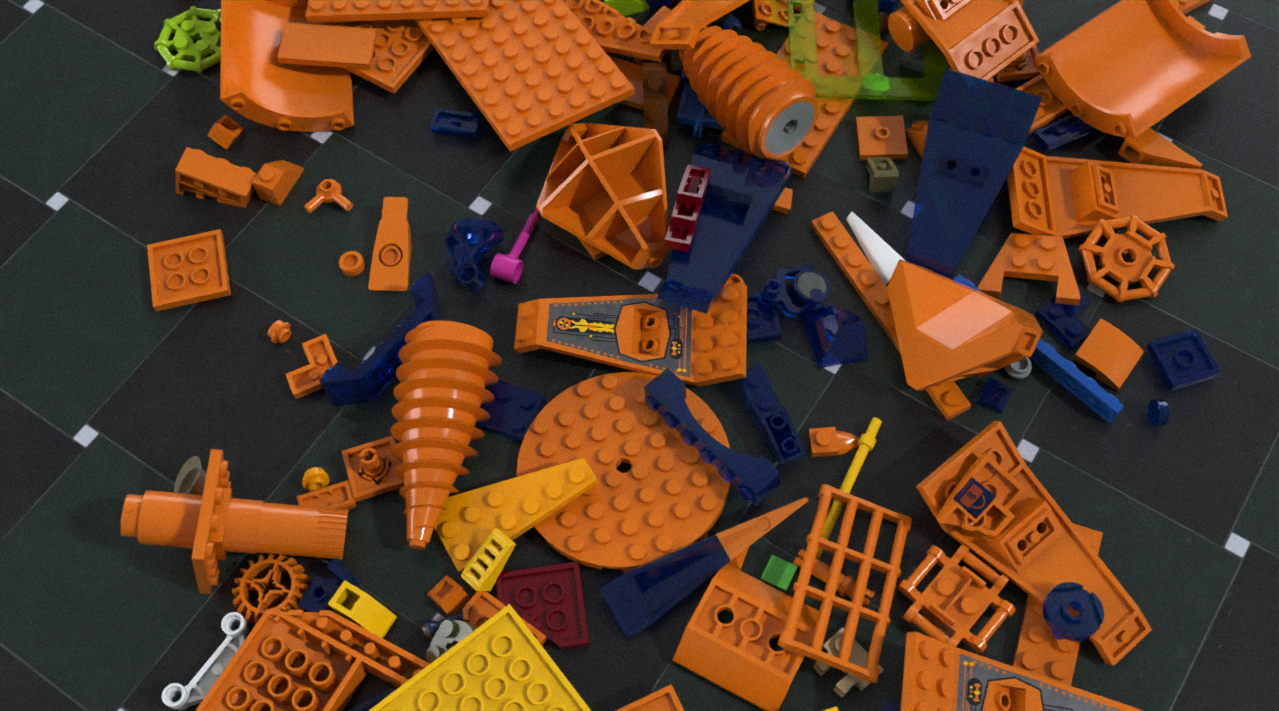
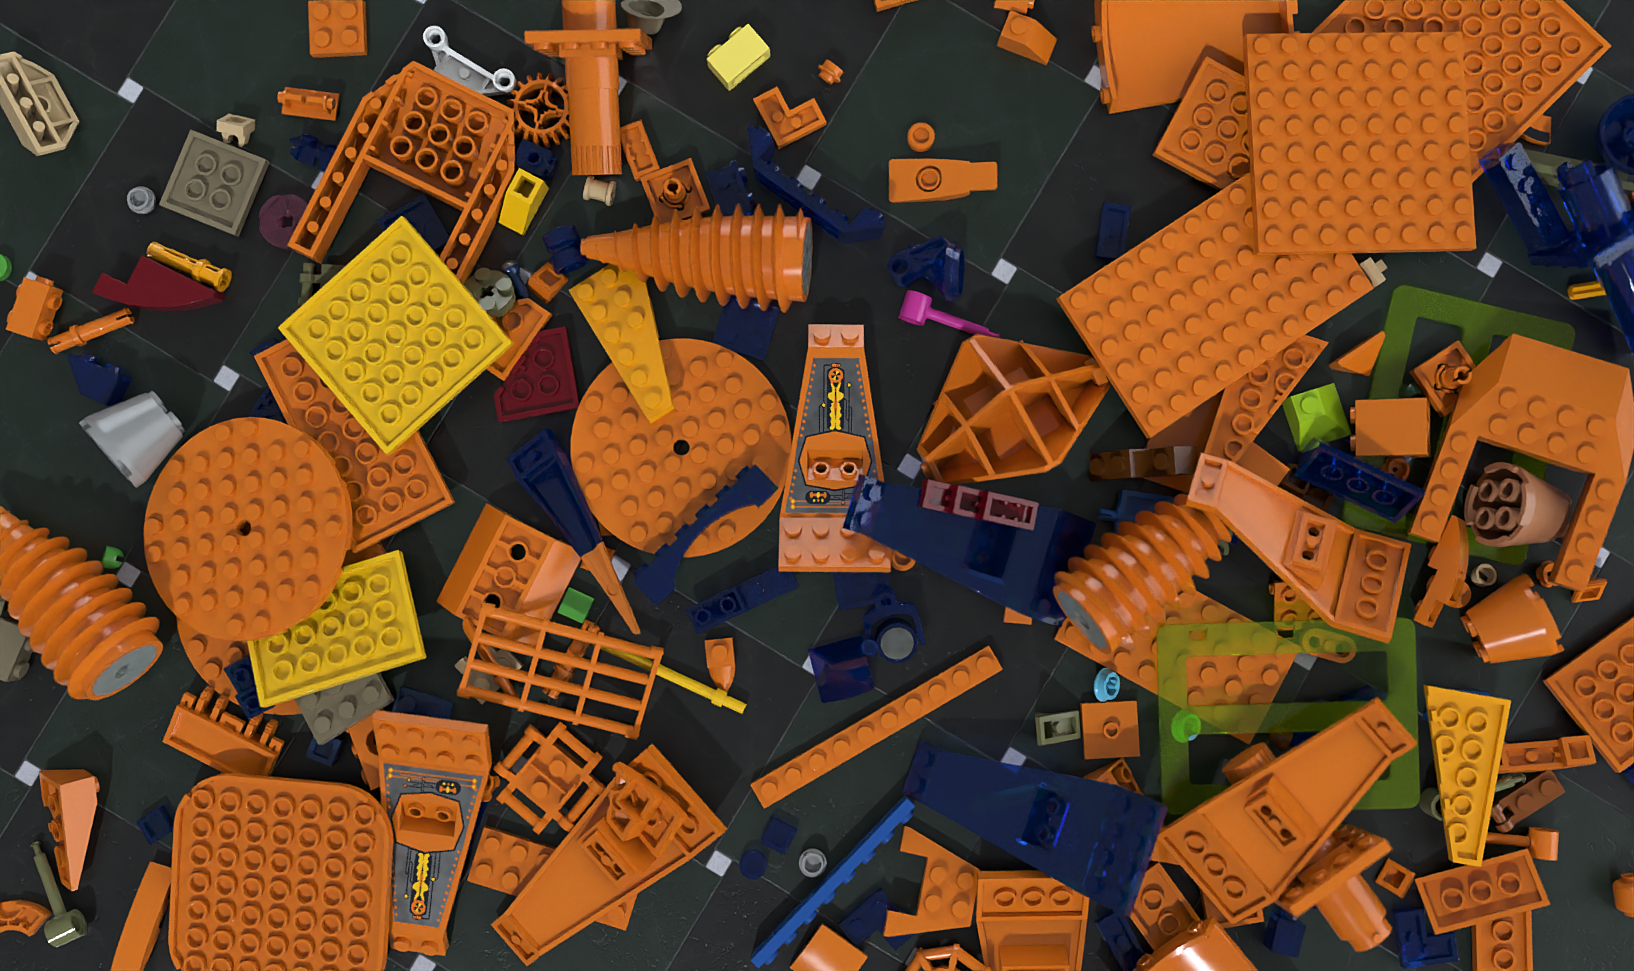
camera: 85 degrees right, 25 degrees up
orange tile [277,22,378,70] -> none
light orange plate [302,467,330,491] -> none
orange piece [303,179,353,213] -> none
clear blue tile [326,559,360,587] -> none
yellow slope [461,528,516,591] -> none
white sticker [846,212,905,285] -> none
orange panel [887,259,1043,391] -> none
tile [954,477,995,517] -> none
clear blue plate [1042,582,1104,641] -> none
none -> orange piece [462,617,520,697]
none -> clear blue wheel [542,225,589,275]
none -> tan bush [583,175,617,206]
none -> clear blue bracket [705,160,756,216]
none -> light yellow brick [707,24,770,91]
none -> clear blue tile [739,850,767,879]
none -> medium azure hat [1094,668,1120,702]
none -> clear blue brick [1263,910,1306,958]

